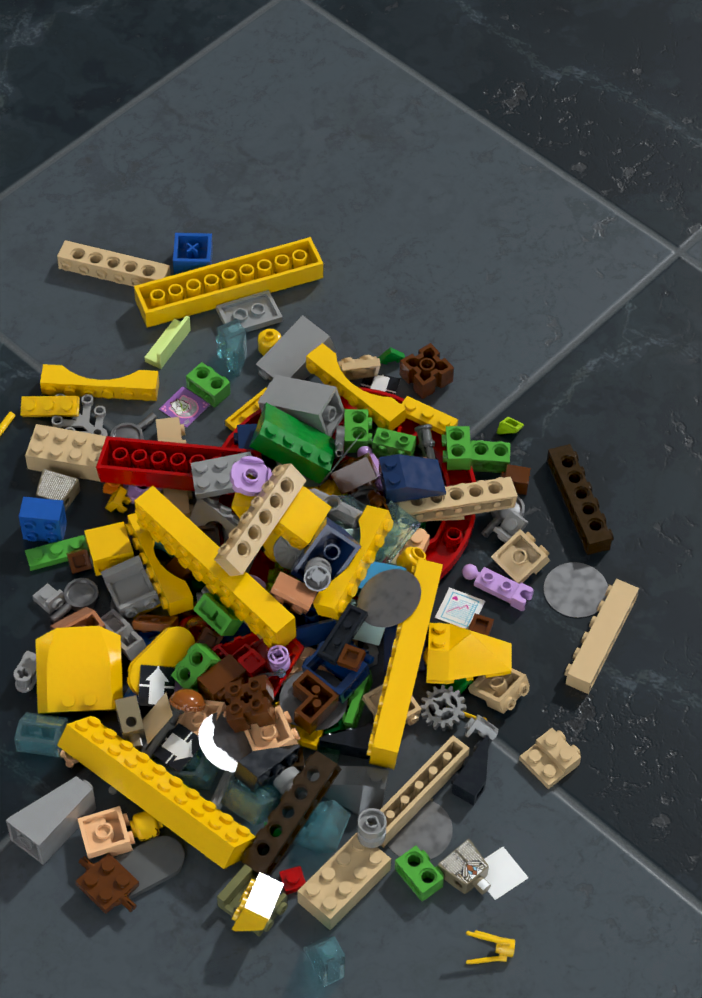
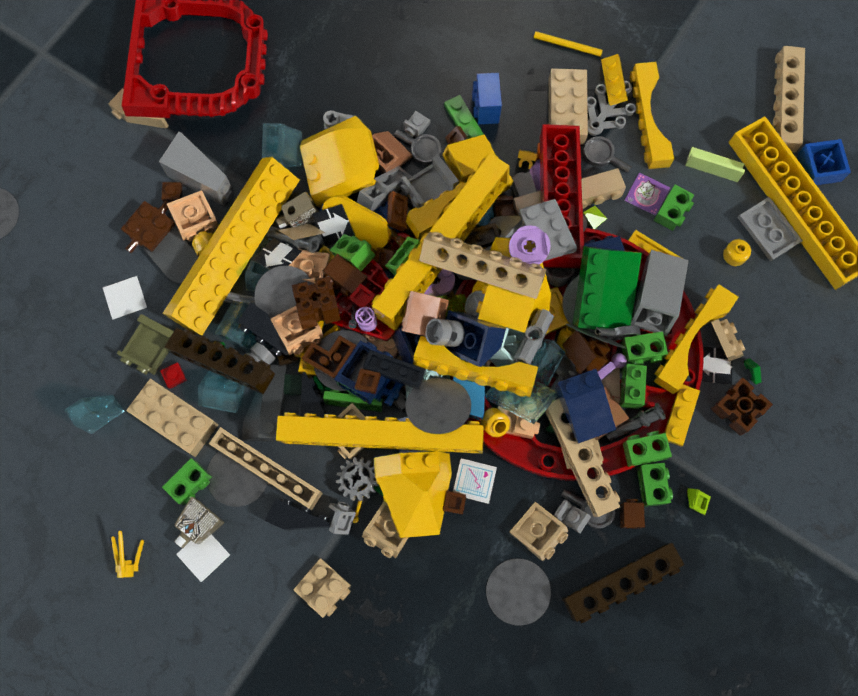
camera: 80 degrees right, 20 degrees up
dark tan torso [36,469,80,511] -> none
dark orange hat [169,689,206,712] -> none
clear light blue slope [215,319,247,377] -> none
slope [231,872,284,931] -> none
light grey slope [256,315,337,381] -> none
light grey wheel [357,808,387,848] -> none
reddish brown pin [367,489,389,510] -> none
lavender plate [462,564,534,611] -> none
tan brick [564,579,639,694] -> none
none -> white sticker [103,276,147,320]
none -> reddish brown plate [161,182,183,202]

